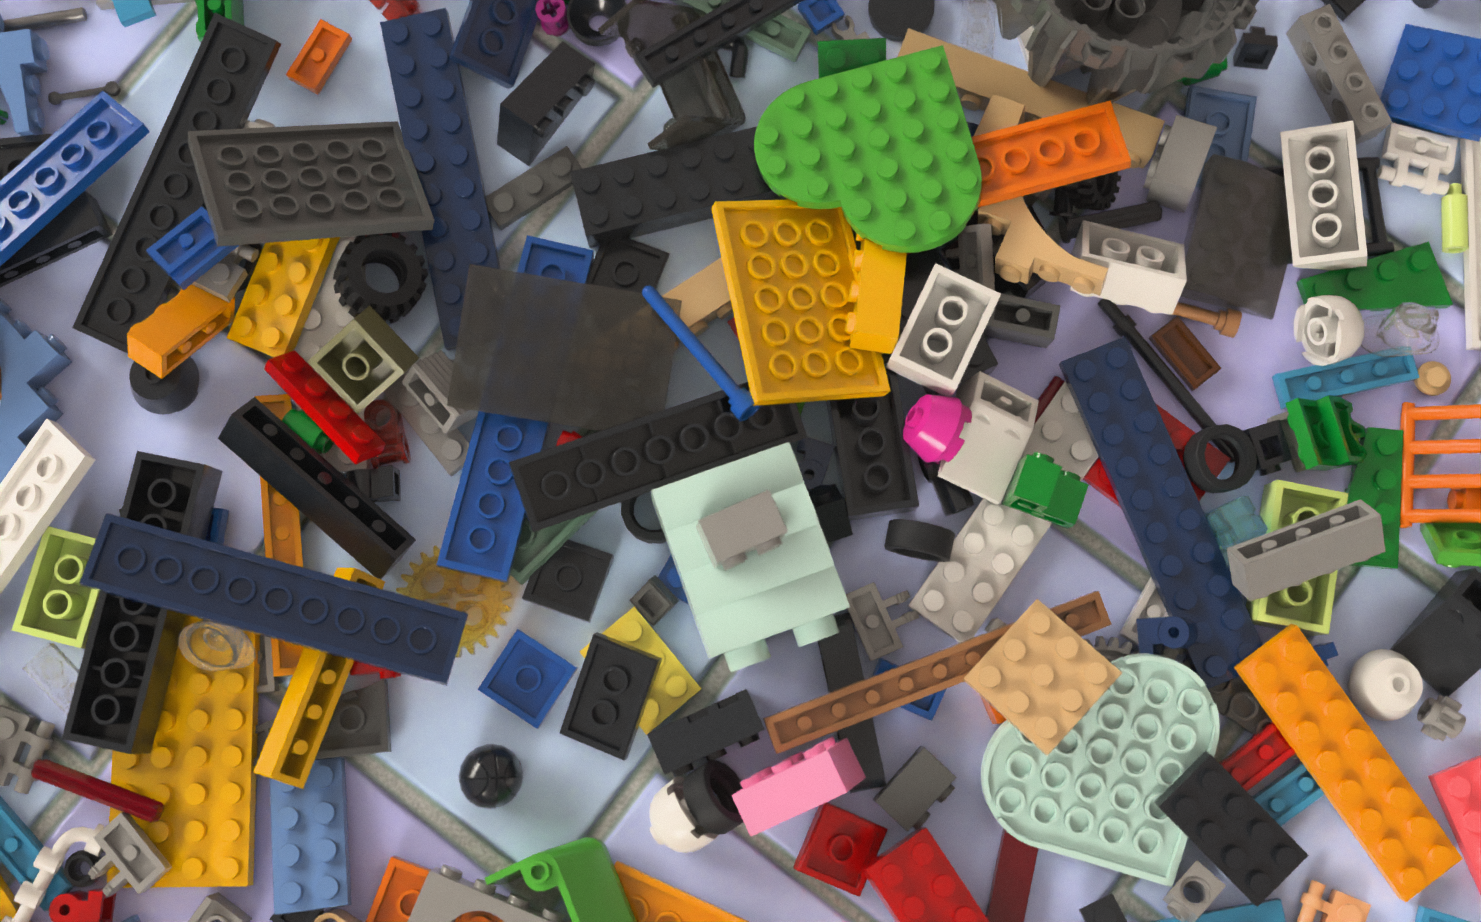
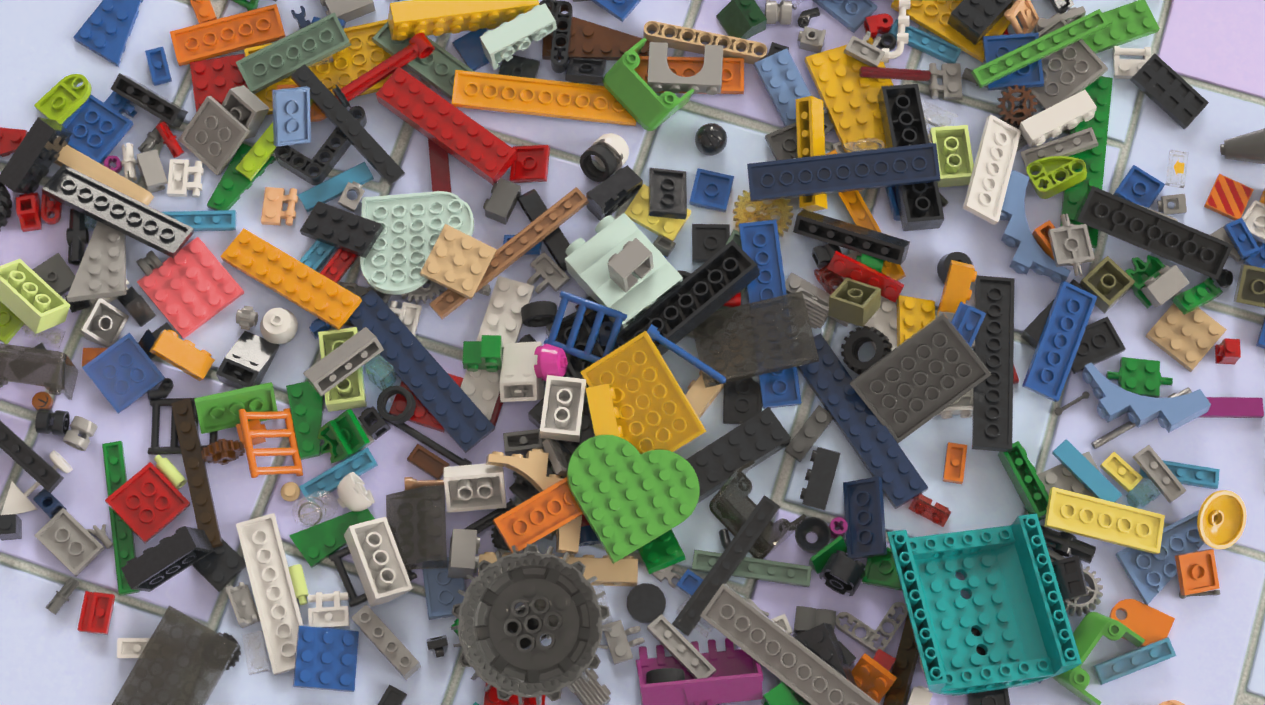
camera: 160 degrees right, 10 degrees down
bright pink brick [731,736,866,836] -> none
dark blue leg [1136,616,1198,655] -> none
none -> blue bar [544,291,627,363]

